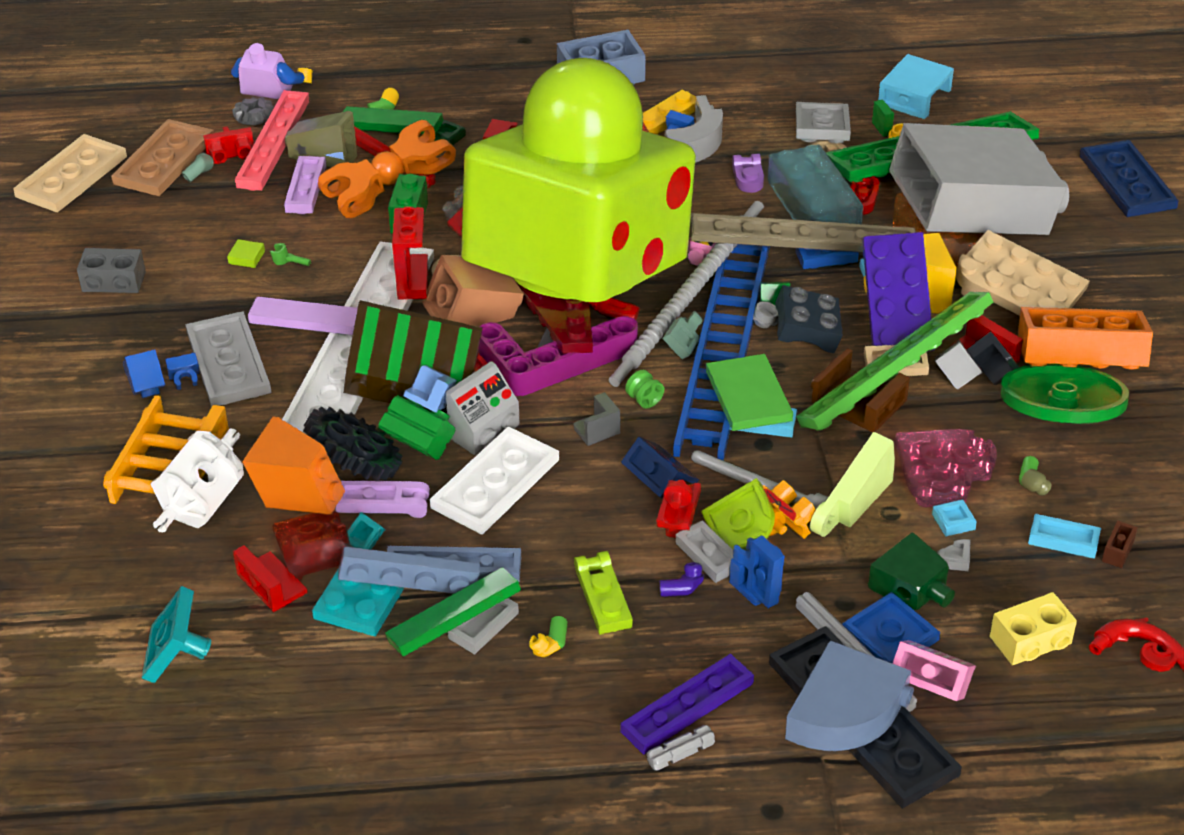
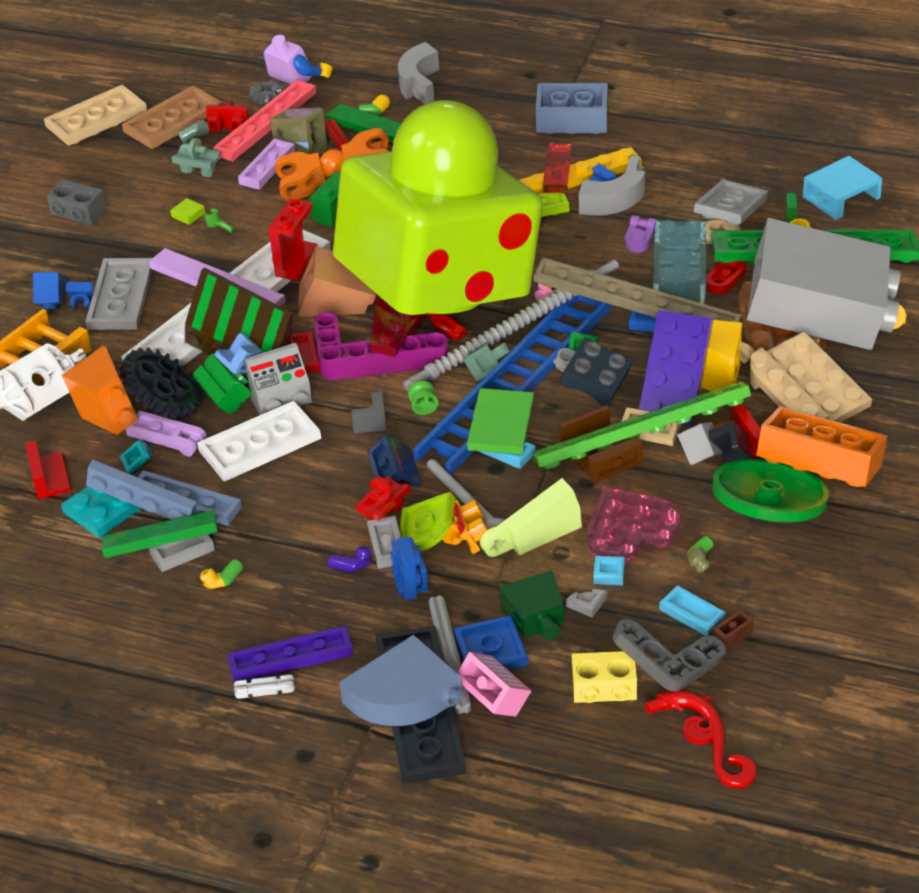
camera: 25 degrees right, 0 degrees up
clear red slope [272,510,351,580] -> none
lime plate [574,551,633,635] -> none
none -> sand green hips [172,138,221,177]
none -> light grey arch [398,42,439,104]
none -> dark grey beam [612,619,726,691]

